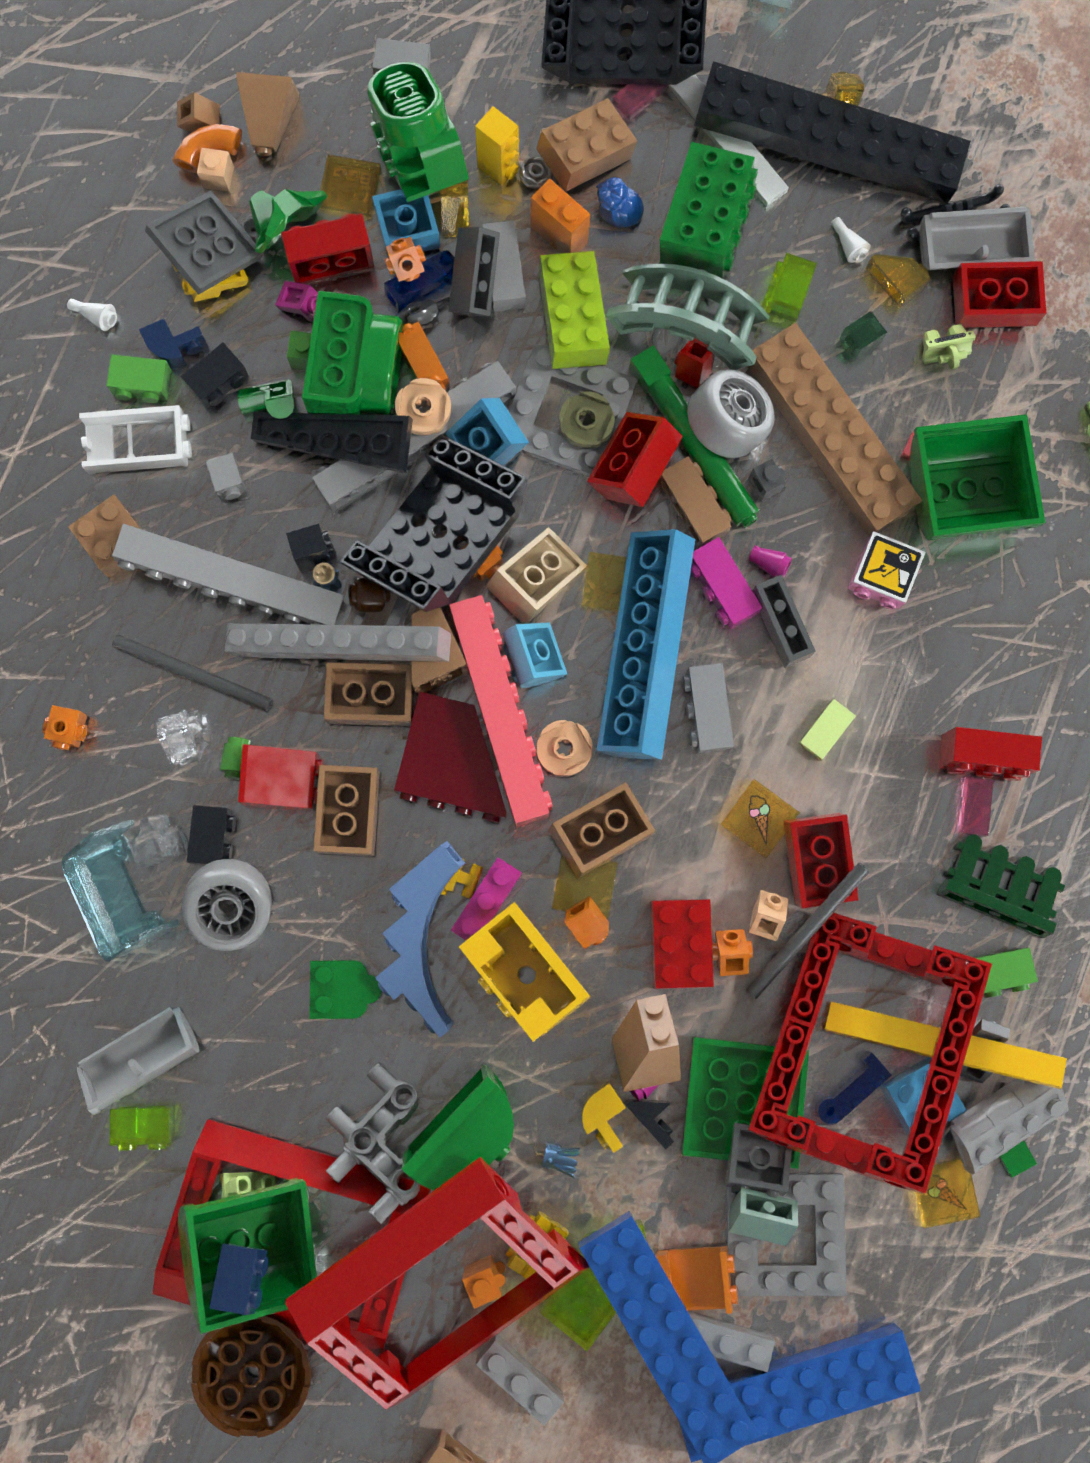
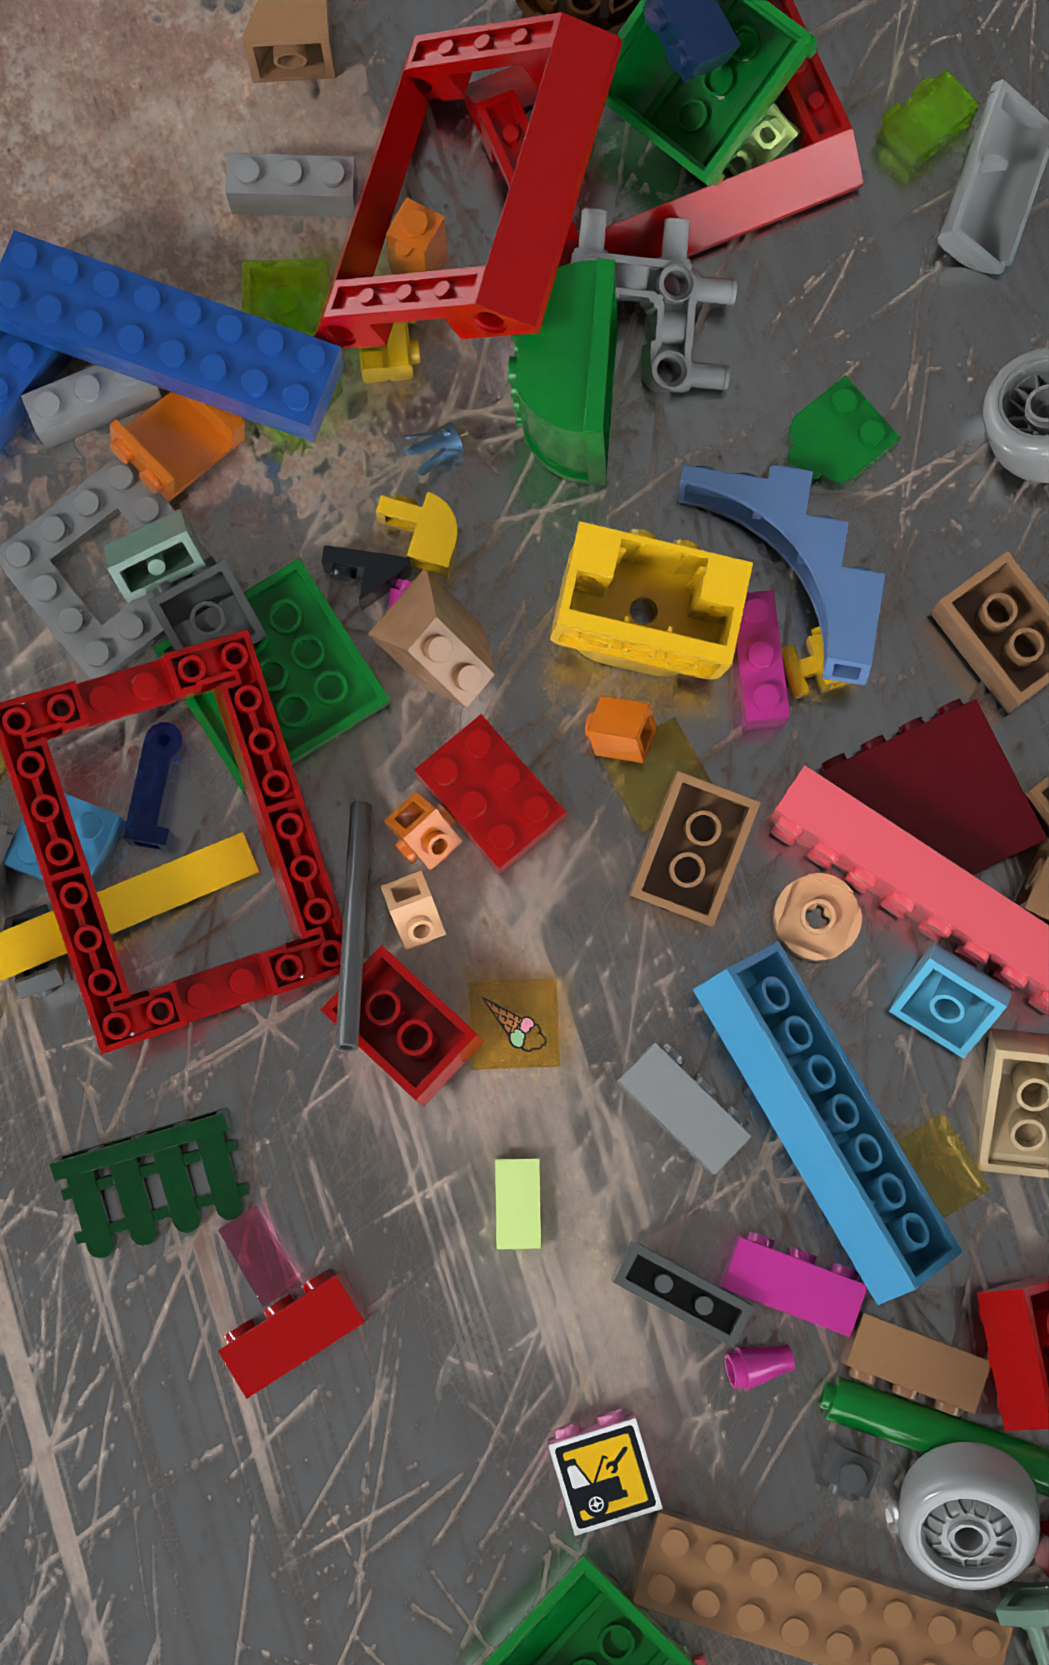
camera: 145 degrees right, 0 degrees up
bright green brick [975,948,1038,998] -> none

